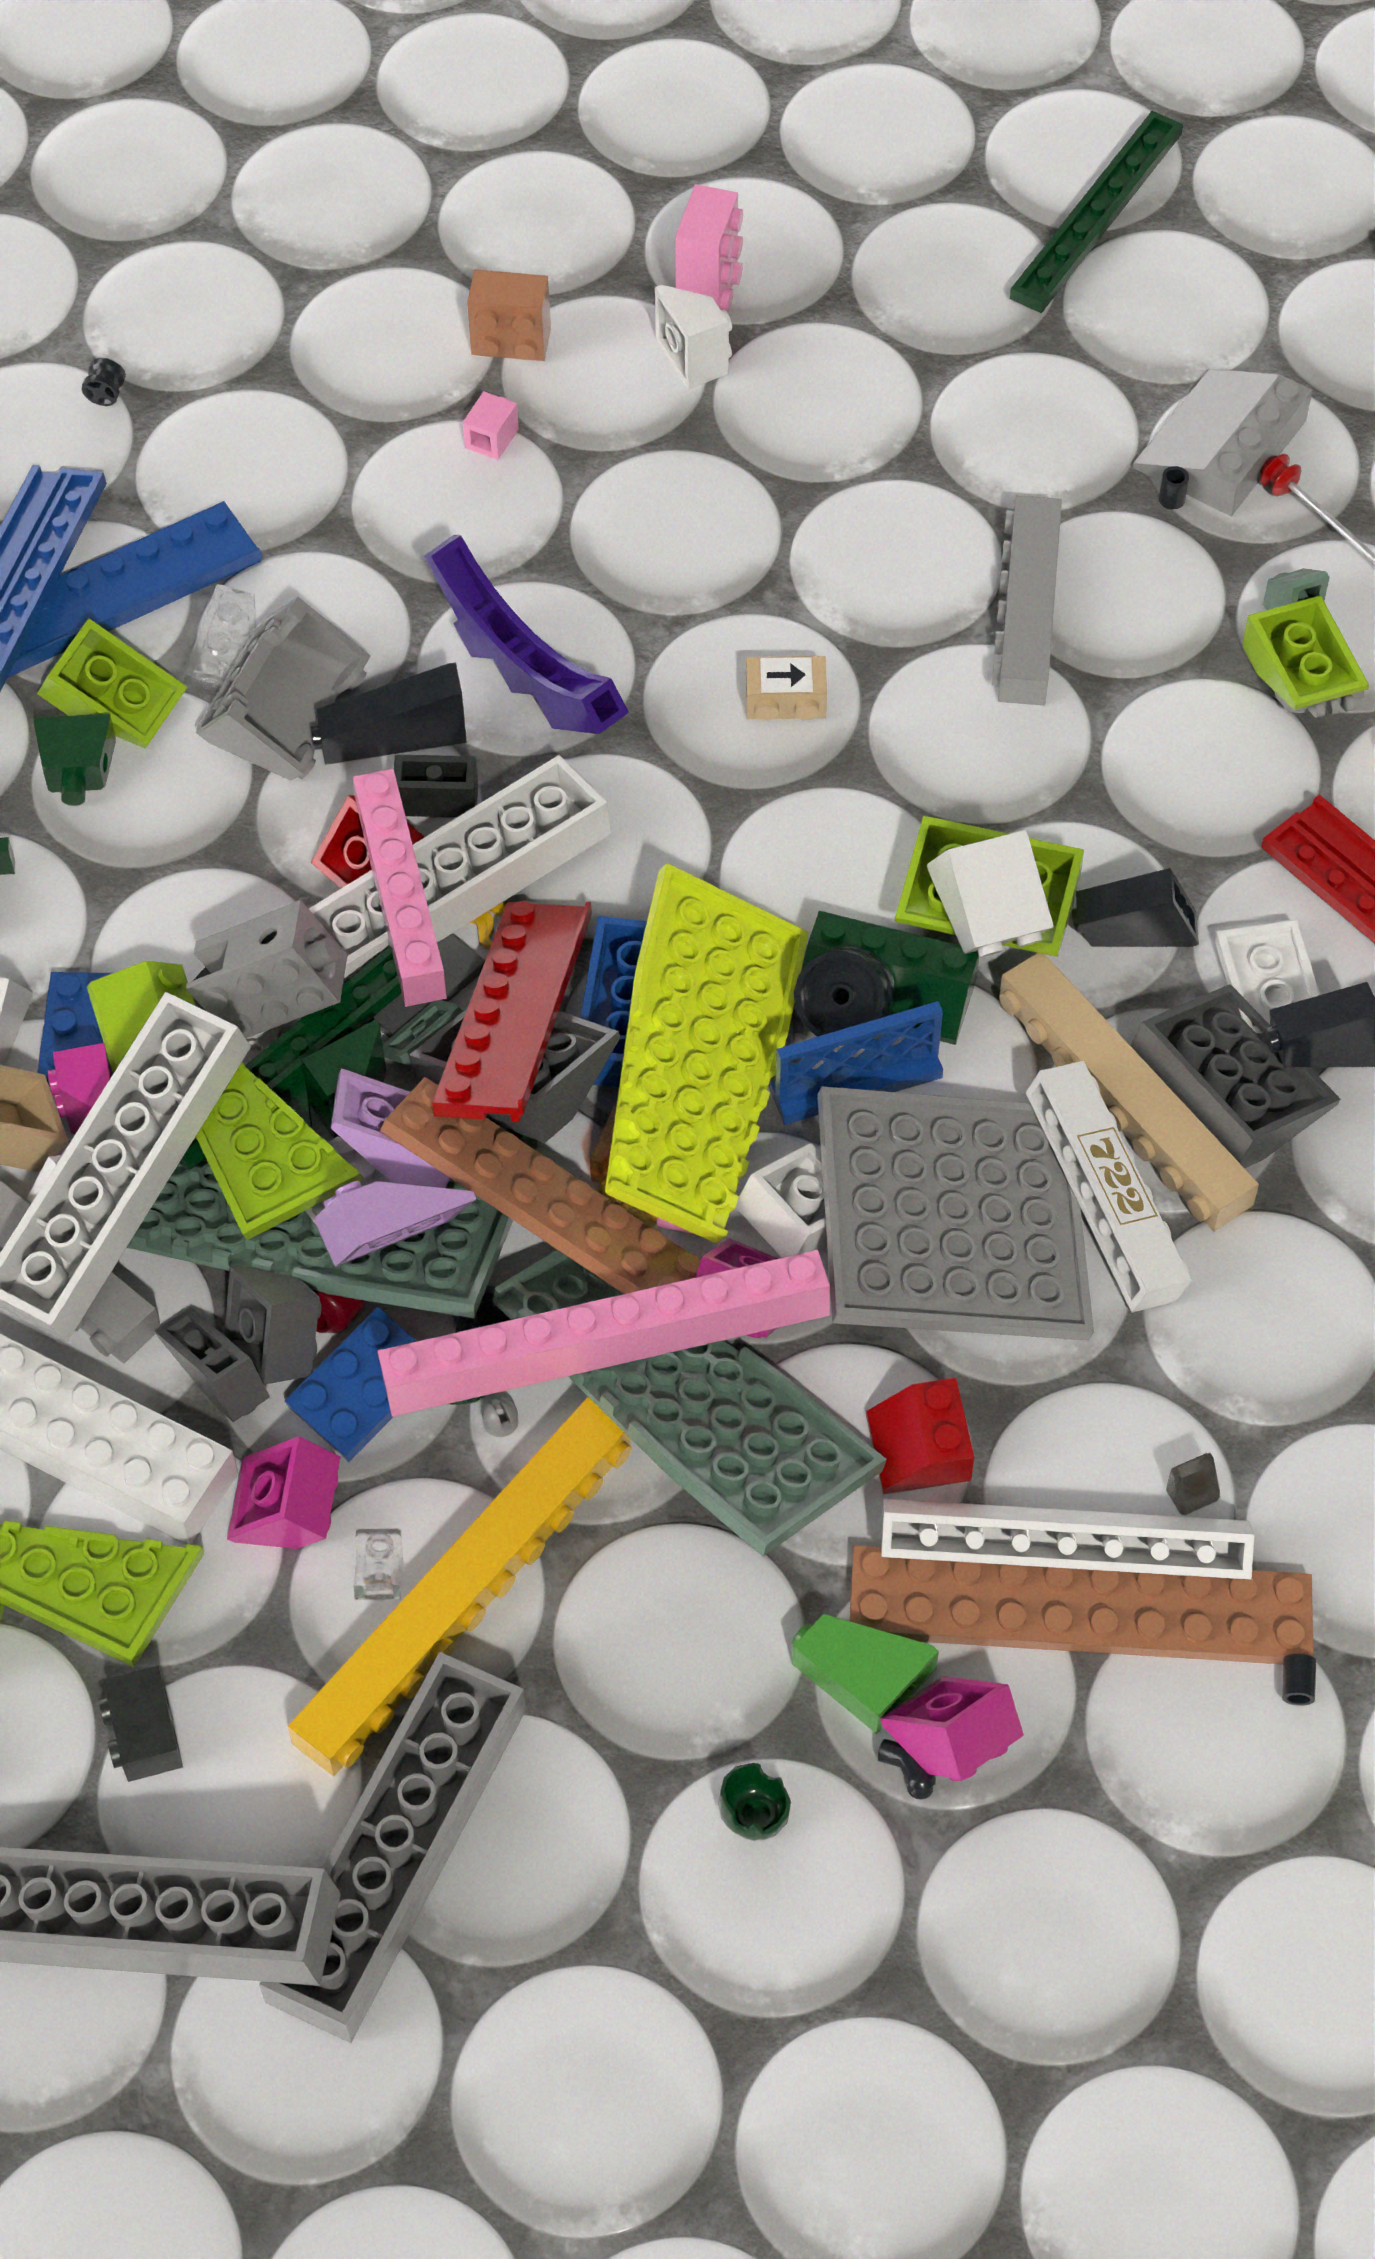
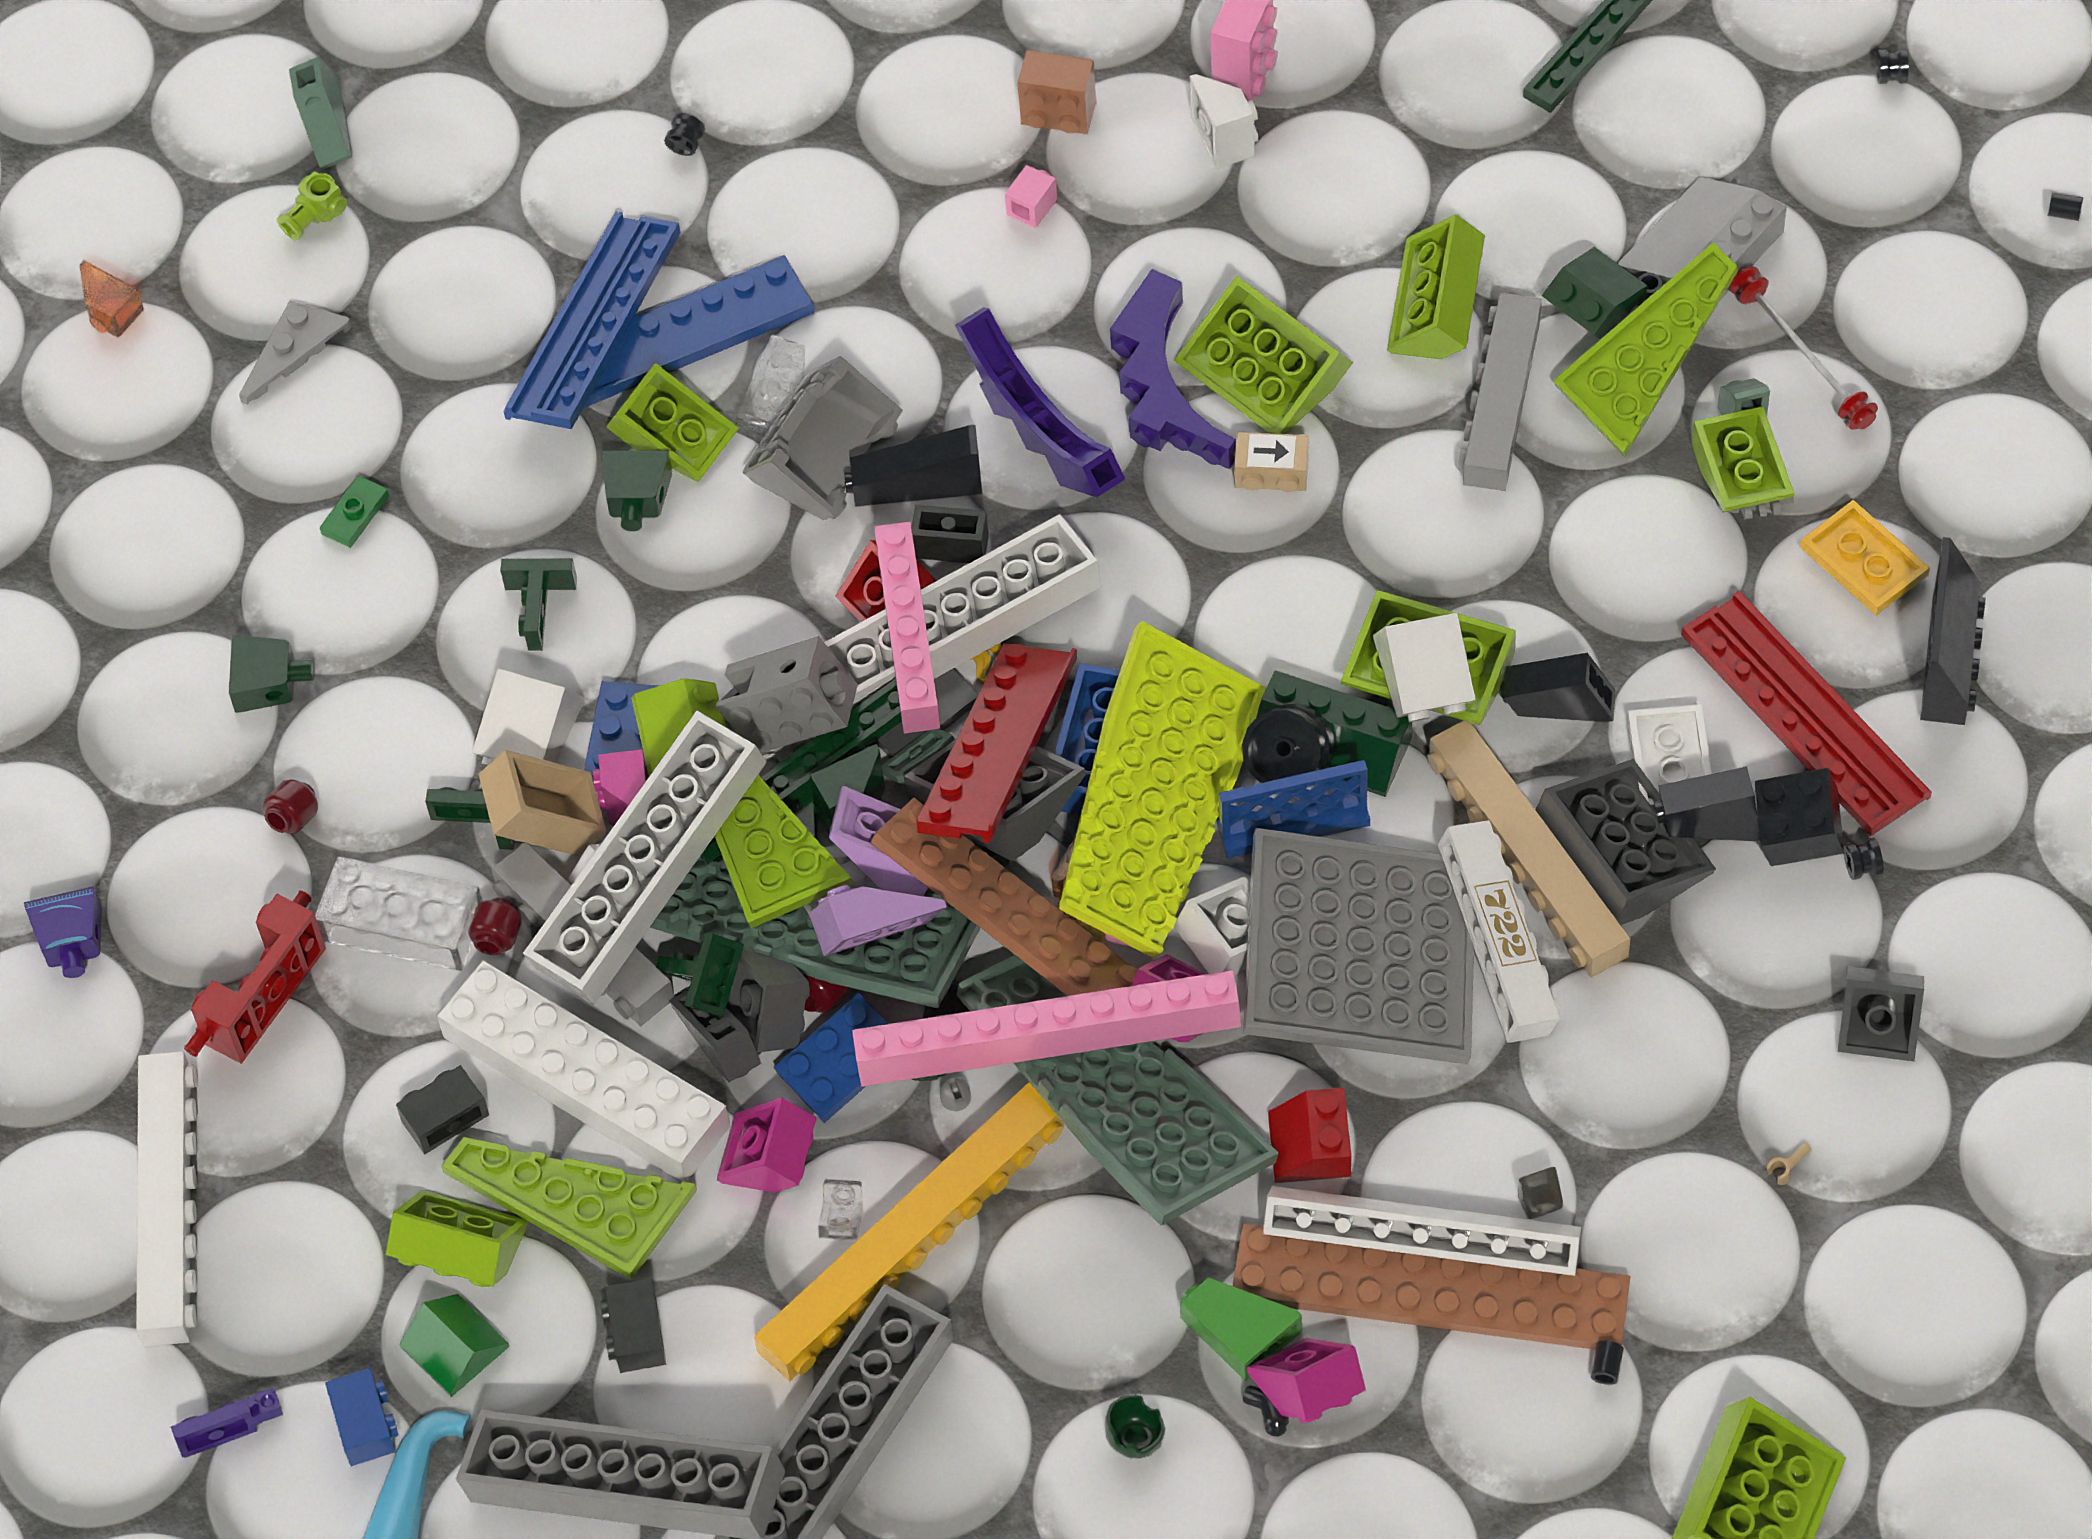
camera: 10 degrees right, 0 degrees up
none -> dark green bracket [656,932,744,1017]
none -> dark purple arch [1110,269,1236,469]
none -> lime slope [1174,275,1354,434]
none -> lime slope [1387,214,1485,359]
none -> dark green slope [1542,247,1649,339]
none -> lime wing [1553,242,1738,457]

